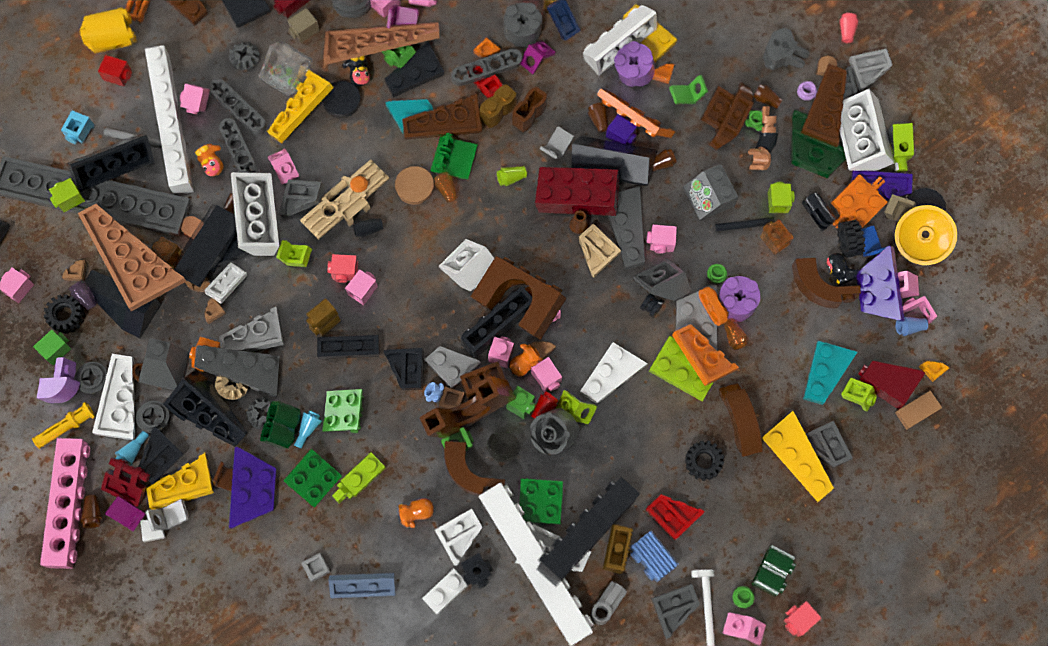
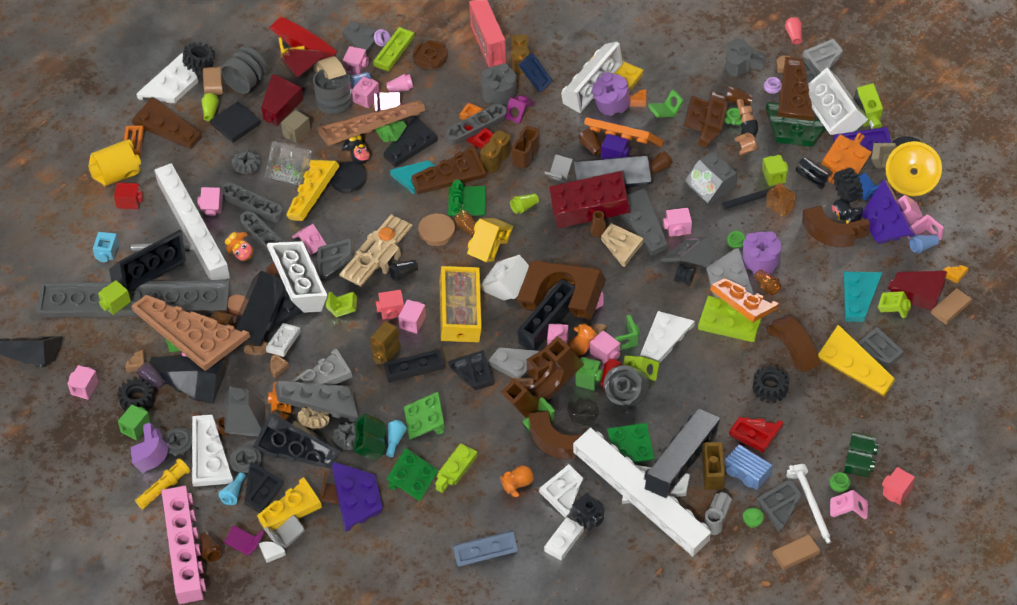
camera: 10 degrees left, 20 degrees down
dark red plate [101,457,151,507] -> none
light grey tile [301,552,330,582] -> none
light blue plate [424,382,444,403] -> none
orange plate [699,287,728,326] -> none
none -> brick [439,266,481,342]
none -> yellow brick [467,218,513,262]
none -> bright green bracket [615,315,640,350]
none -> bright green plate [743,508,764,528]

